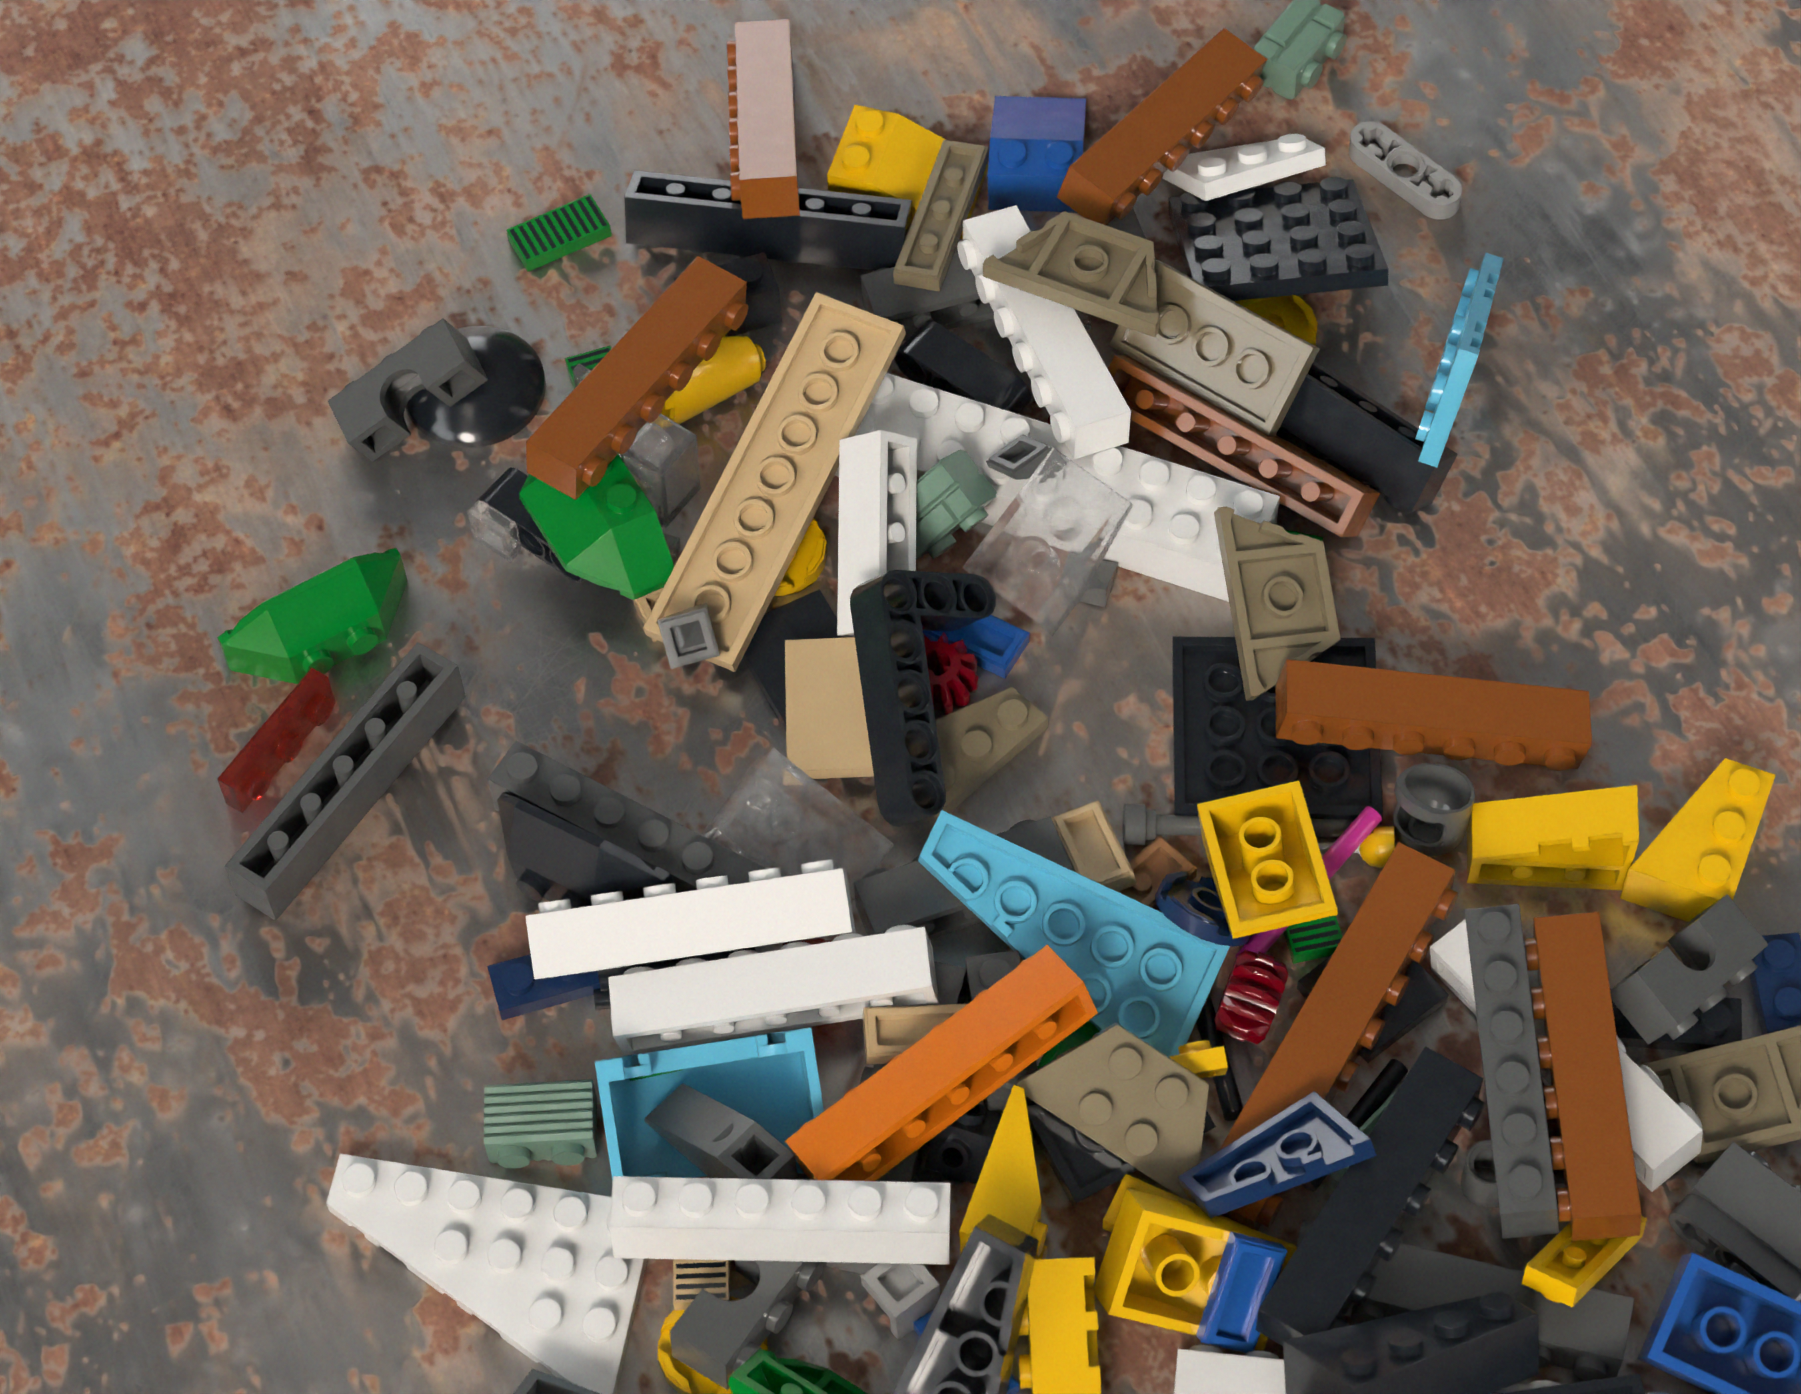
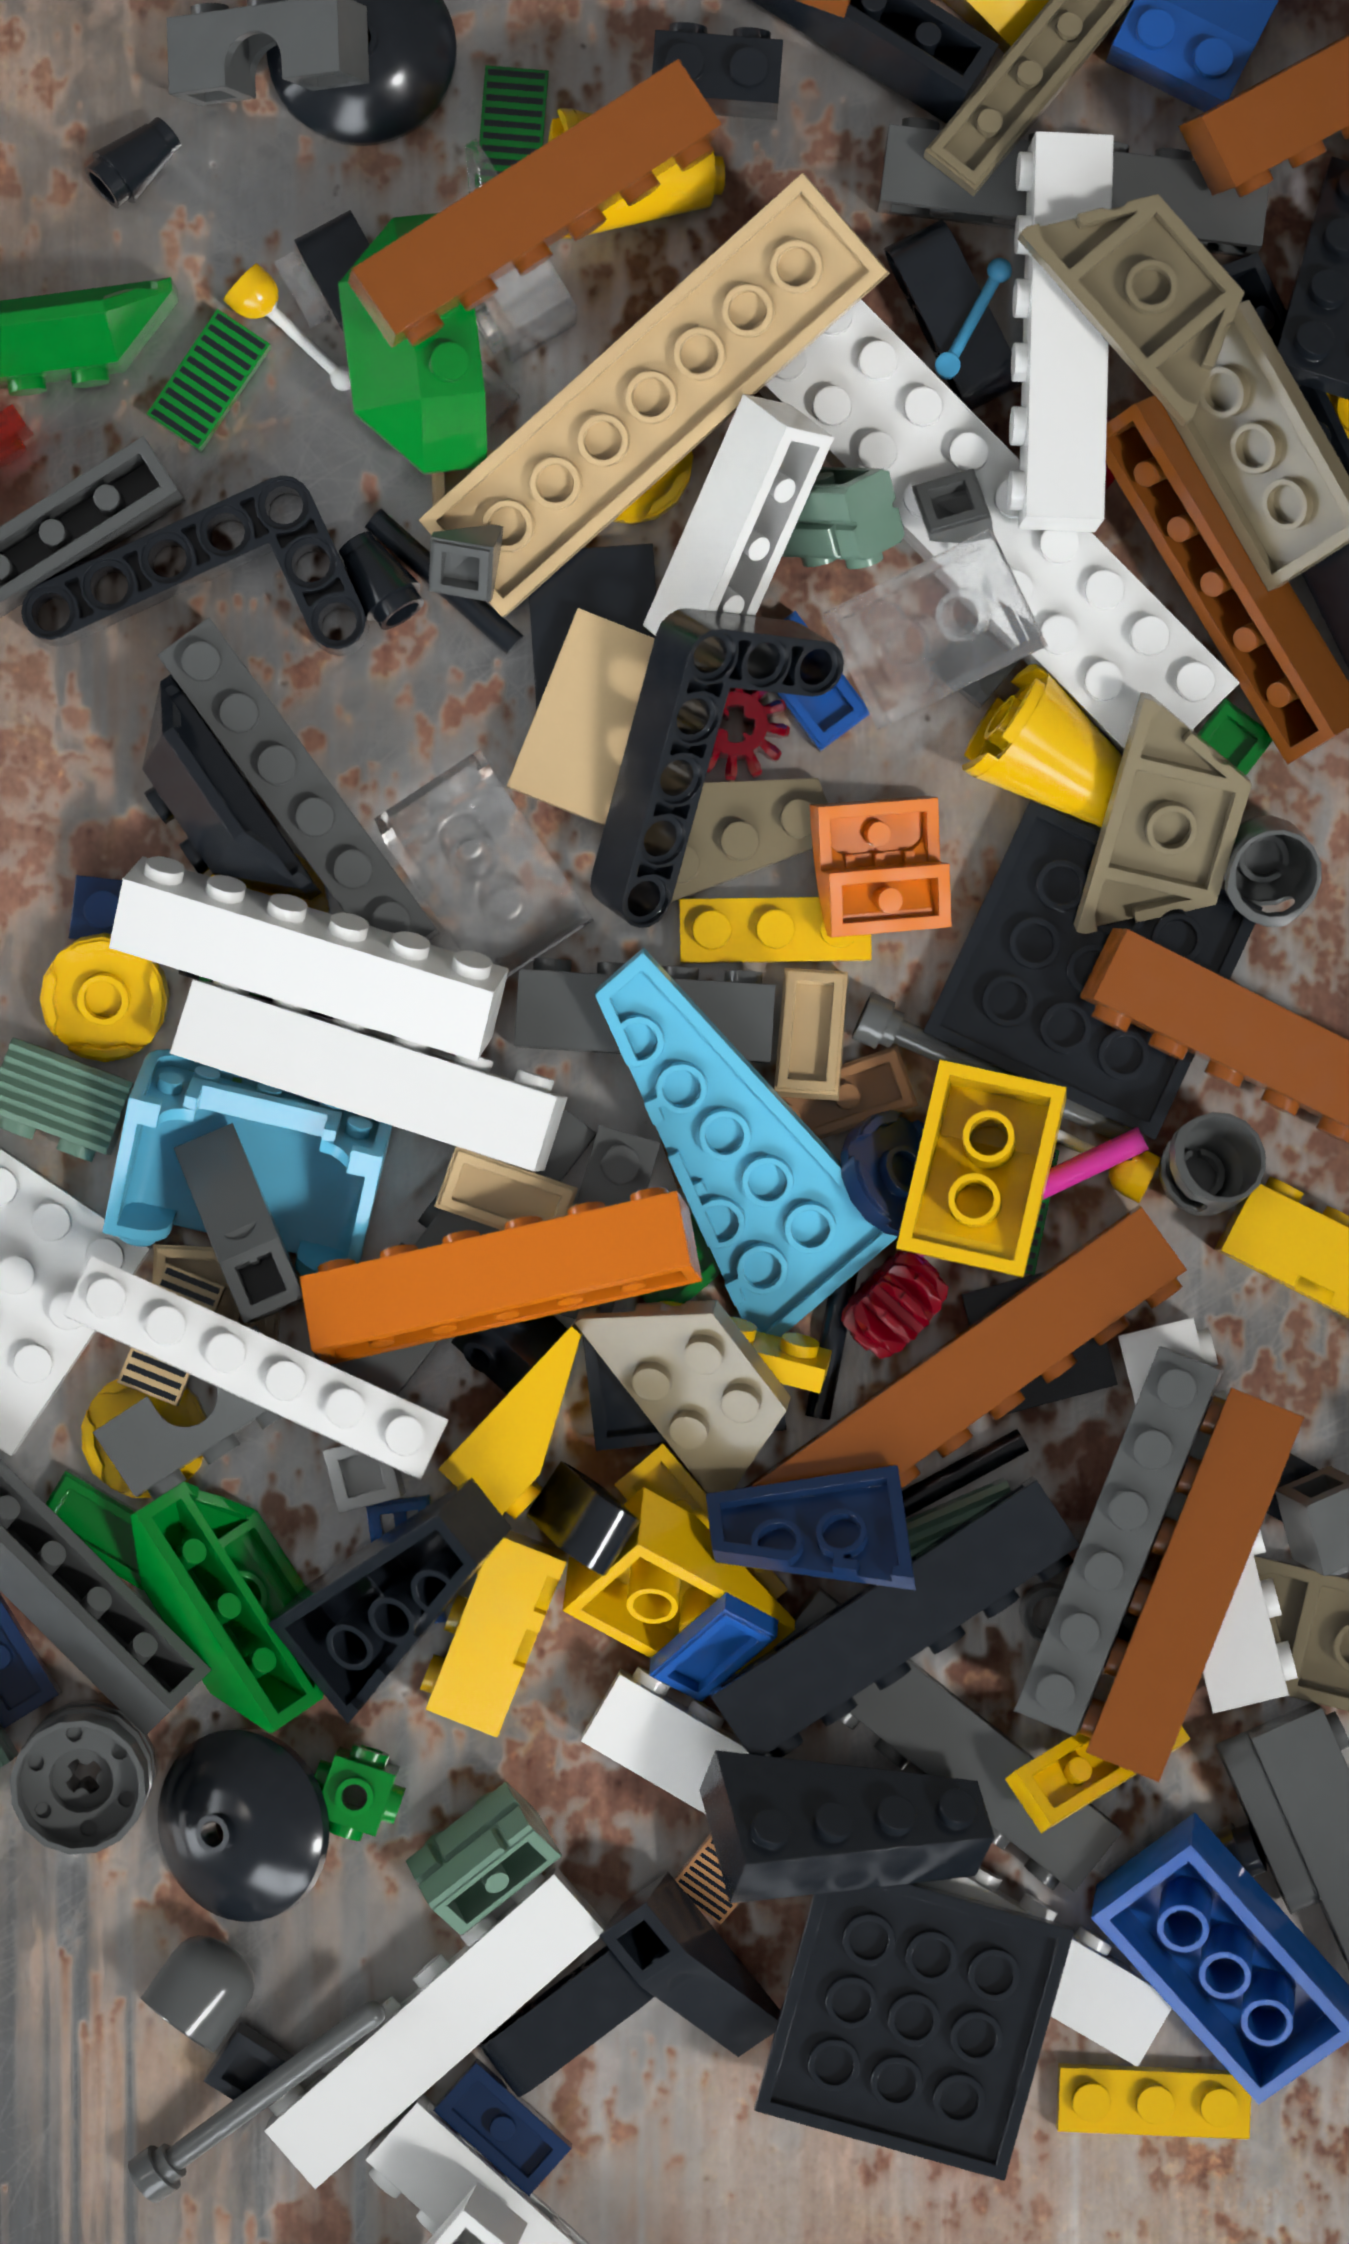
camera: 20 degrees right, 30 degrees up
none -> black beam [21,475,370,656]
none -> yellow tile [40,933,170,1062]
none -> black cone [85,117,181,208]
none -> tile [147,309,272,452]
none -> hinge [223,263,350,391]
none -> black cone [339,531,424,630]
none -> black bar [365,509,524,654]
none -> black beam [526,1461,640,1576]
none -> yellow plate [679,897,872,964]
none -> orange slope [810,796,952,937]
none -> dark azure hinge [934,258,1012,379]
none -> yellow cone [962,664,1122,827]
none -> dark grey helmet [1224,815,1322,927]

